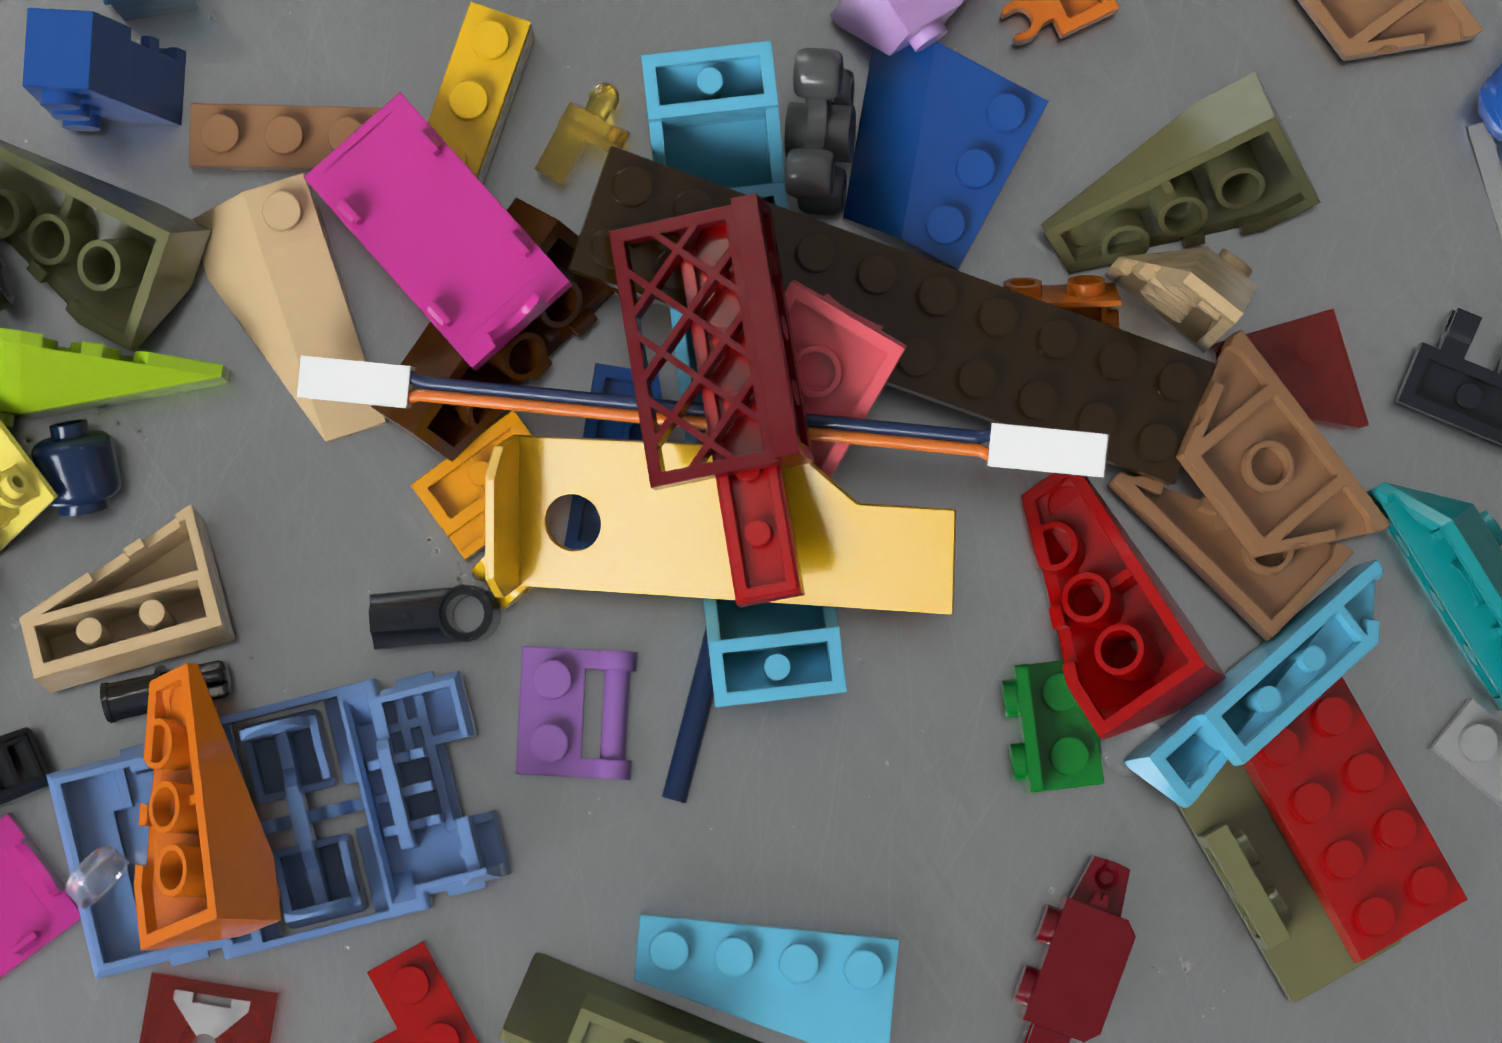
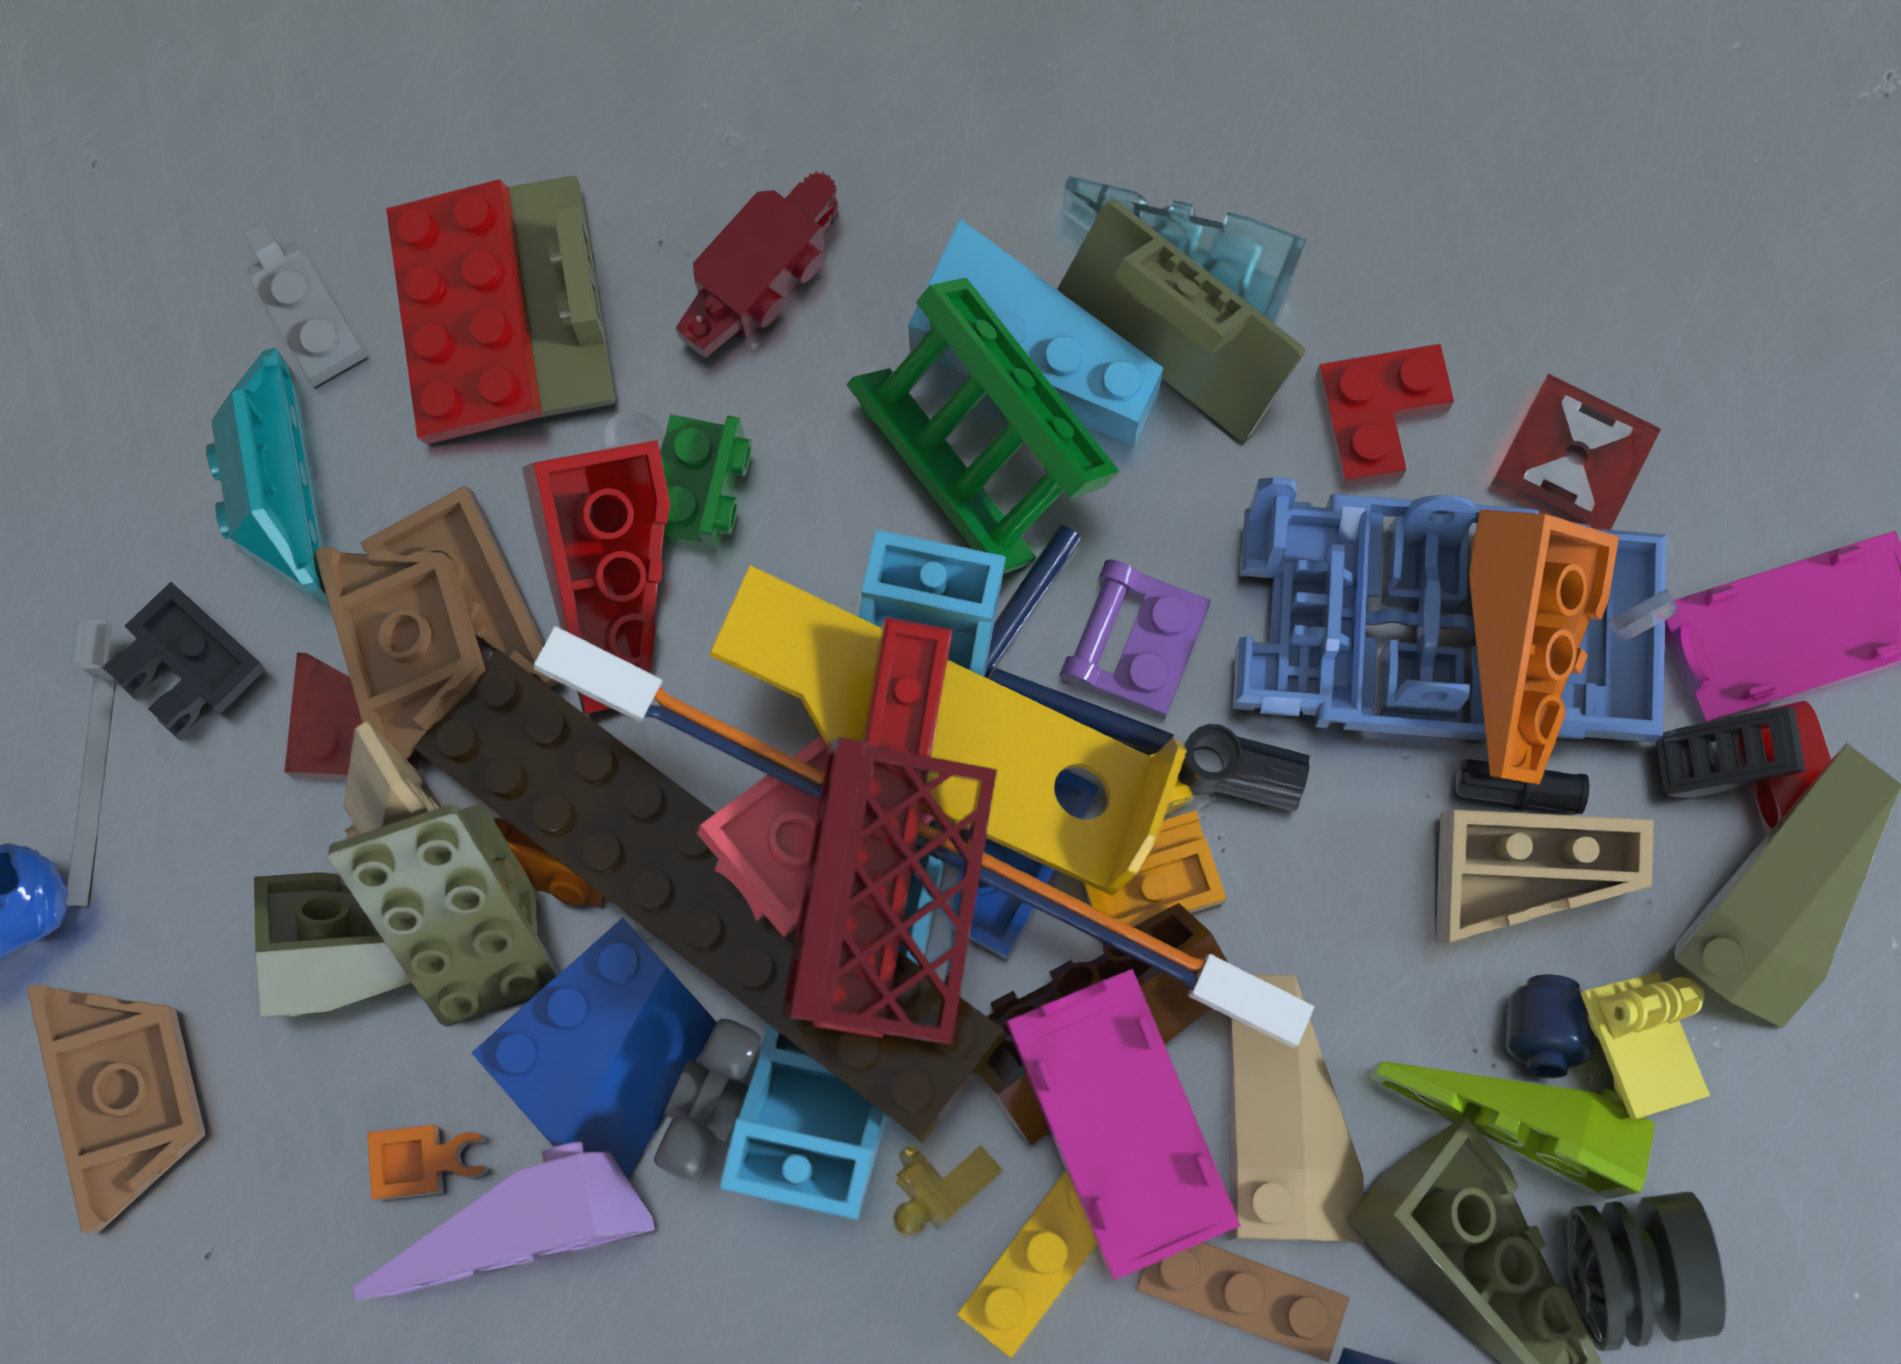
camera: 155 degrees left, 10 degrees down
medium azure wedge [1123,560,1383,808] -> none
none -> olive bracket [328,803,560,1025]
none -> green fence [846,278,1119,574]
none -> dark blue bar [990,668,1174,754]

